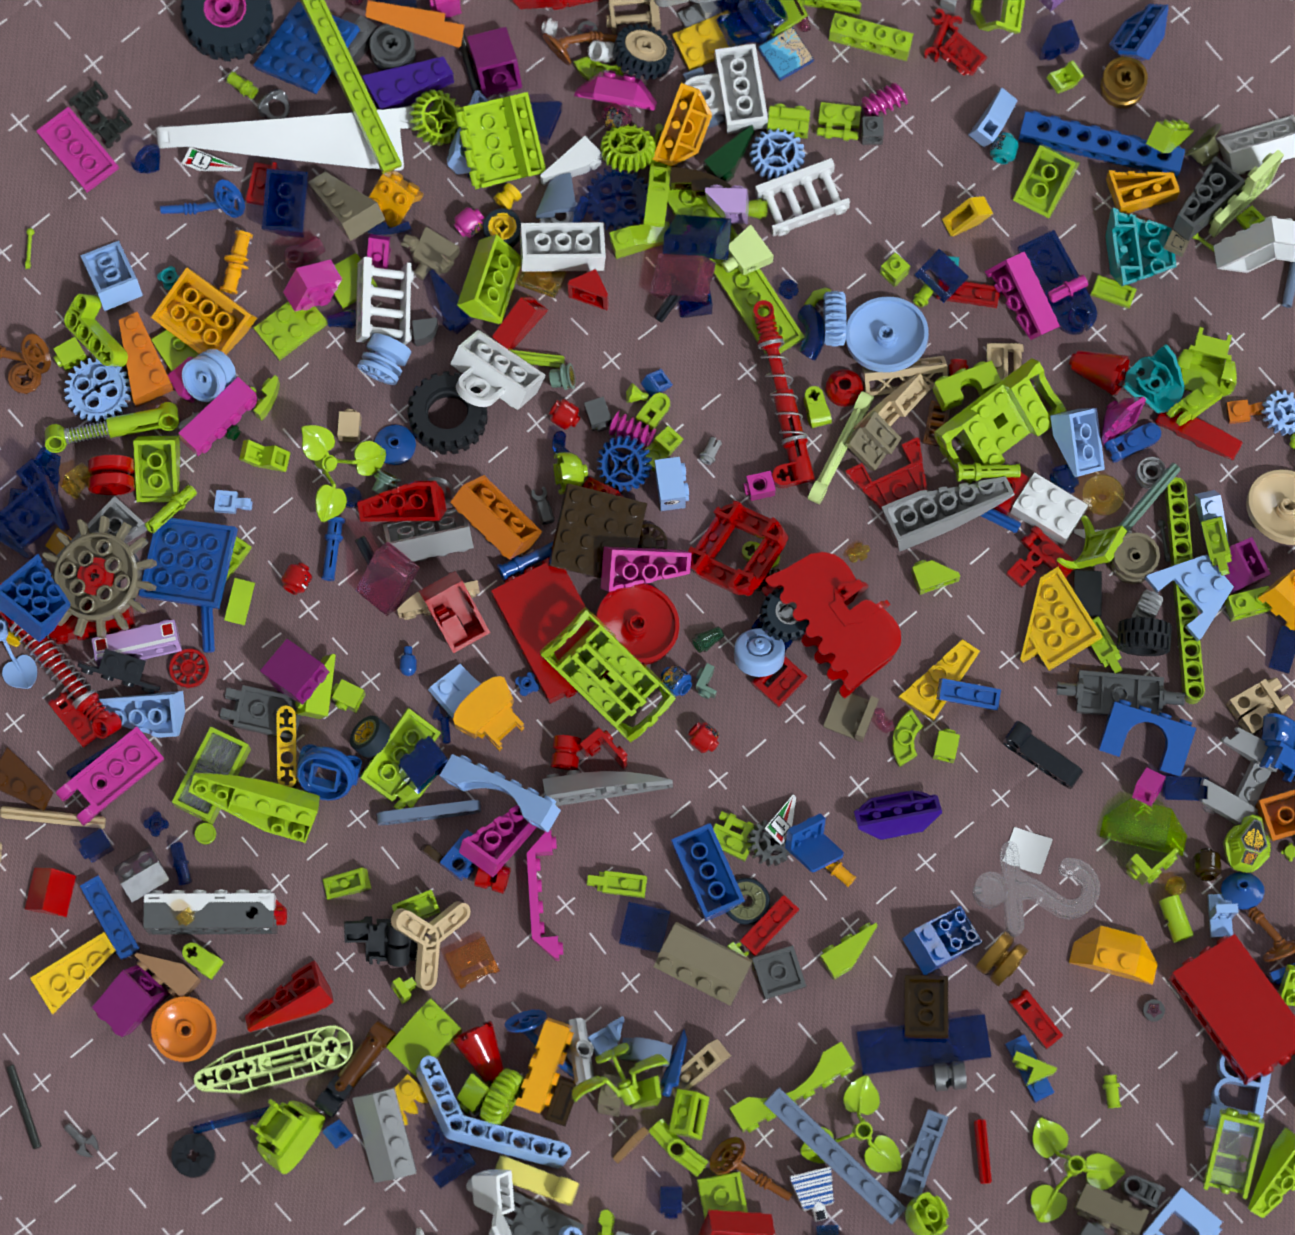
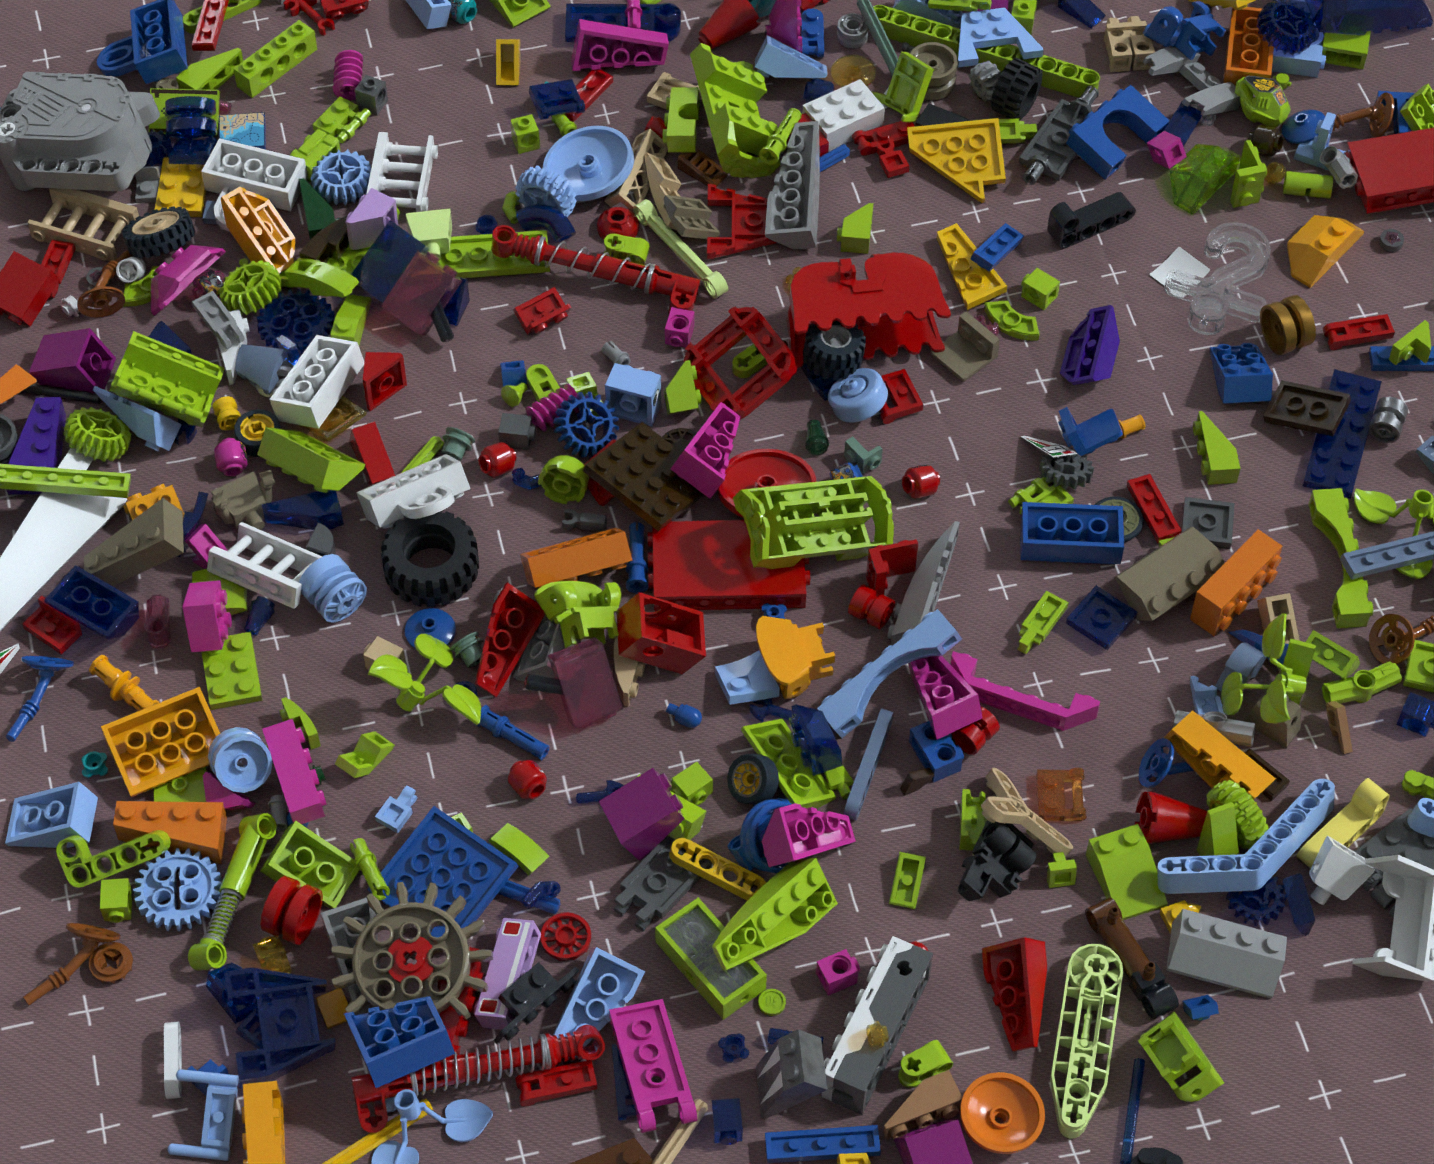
camera: 65 degrees left, 20 degrees down
none -> light grey hinge [192,291,245,350]
none -> red bracket [513,287,572,335]
none -> clear blue arm [521,881,561,909]
none -> lime piece [534,581,621,648]
none -> clear blue bar [576,780,624,804]
none -> lime slope [663,360,702,415]
none -> dark pink wedge [762,803,856,867]
none -> dark pink brick [816,949,860,996]
none -> orange brick [1190,529,1283,636]
none -> light grey piece [1320,146,1358,189]

